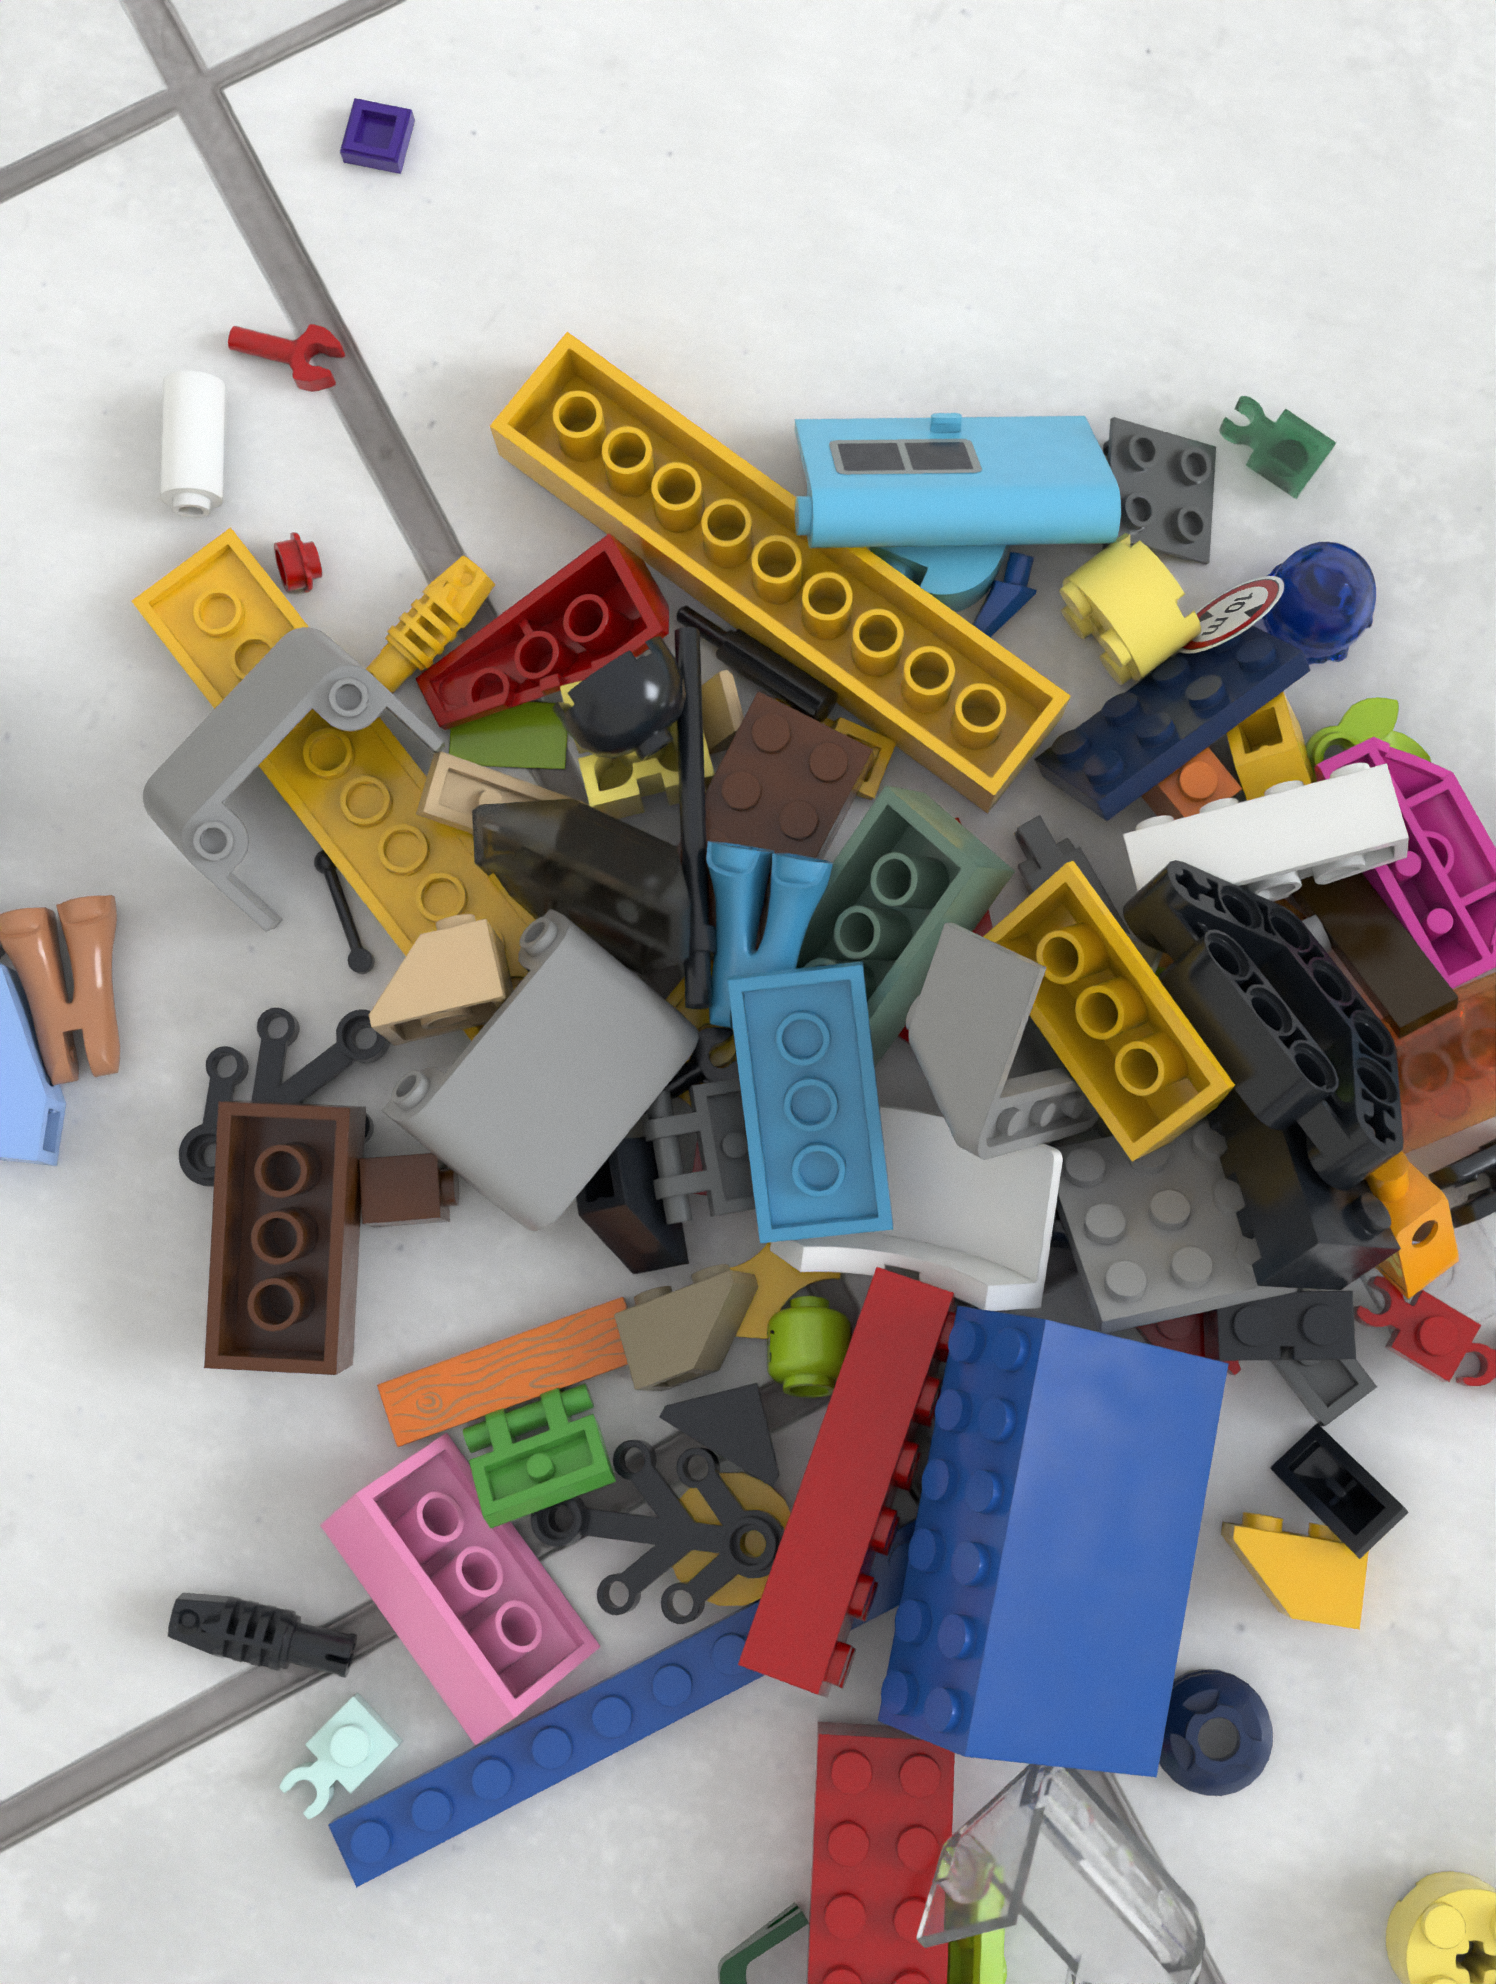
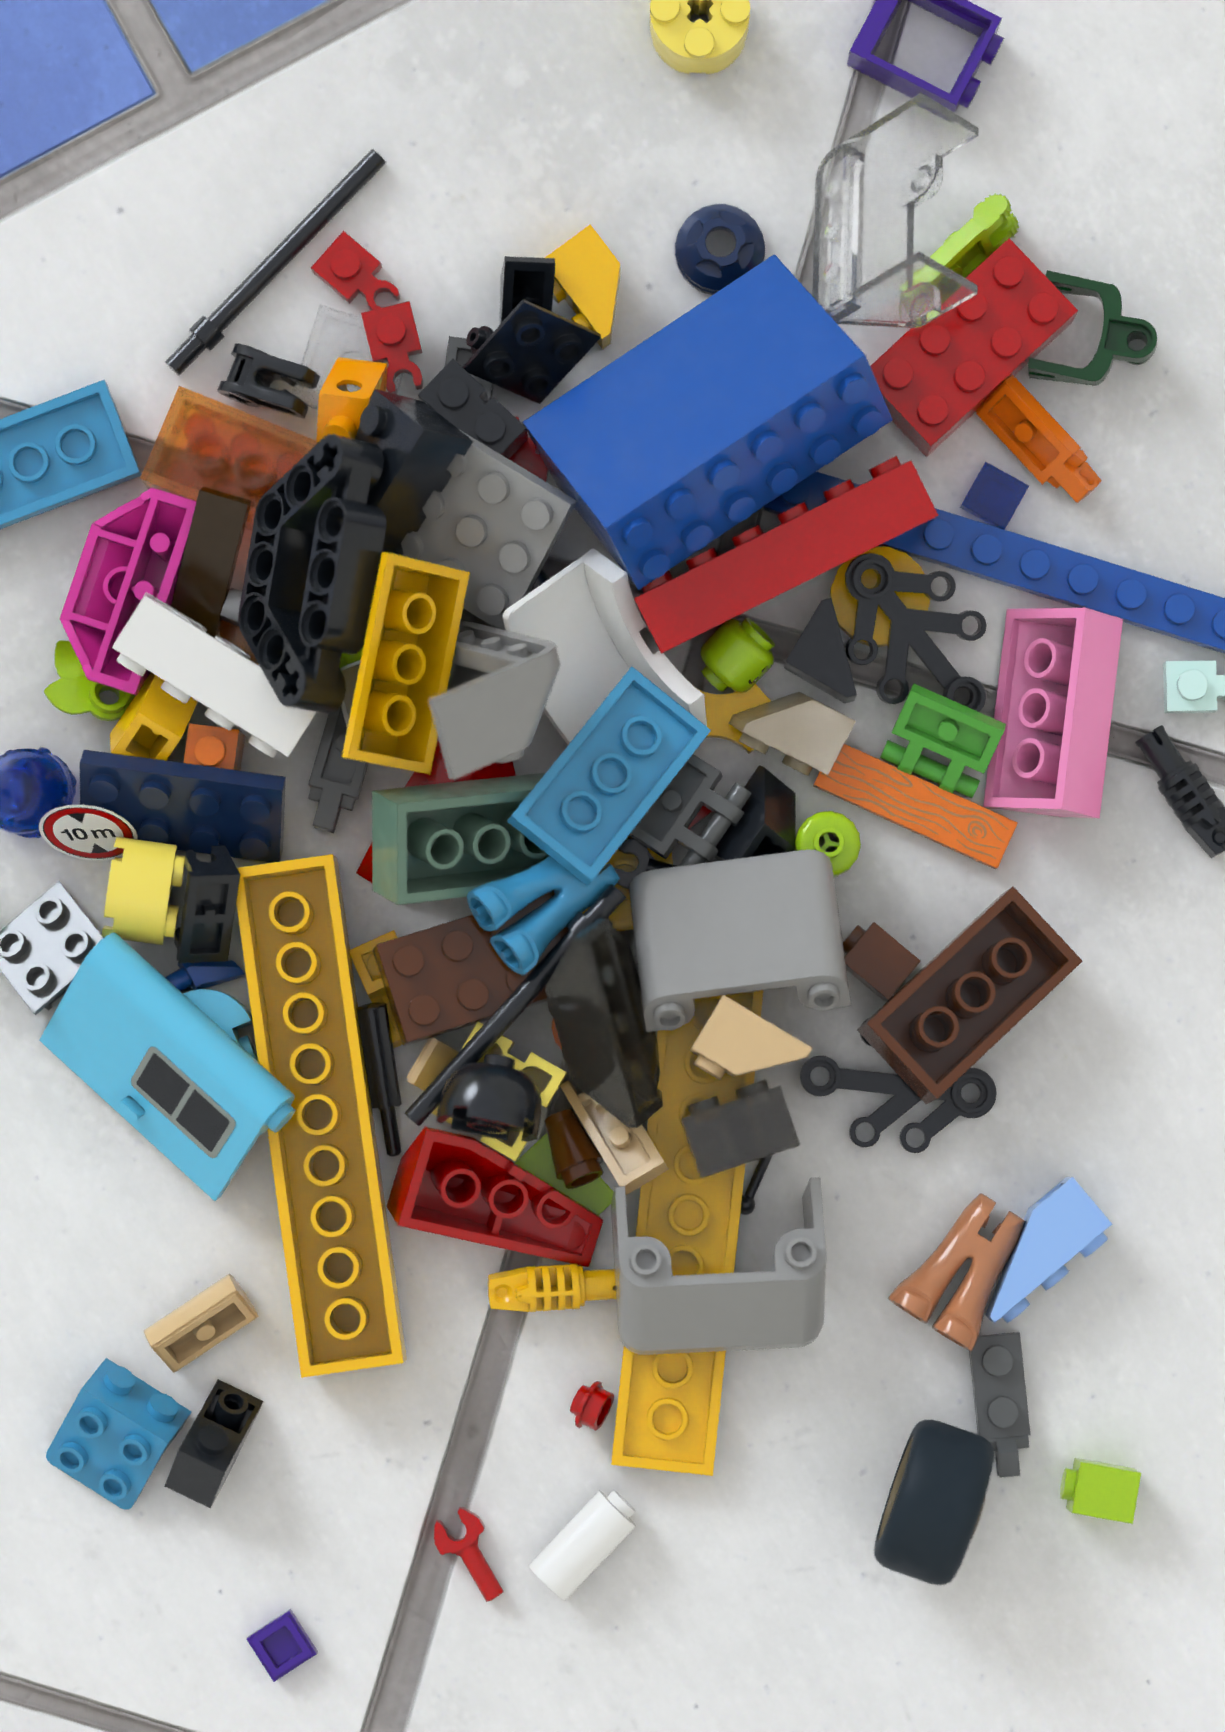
camera: 140 degrees left, 5 degrees up
none -> dark azure bracket [46,1358,191,1510]
none -> tan brick [144,1274,259,1373]
none -> black slope [165,1379,263,1508]
none -> black hinge [174,845,240,964]
none -> black hinge [463,299,601,404]
none -> reddish brown cone [544,1109,604,1189]
none -> clear smoke brick [680,1080,800,1178]
none -> lime head [795,811,861,878]
none -> clear blue tile [960,462,1029,530]
none -> orange hinge [976,375,1102,503]

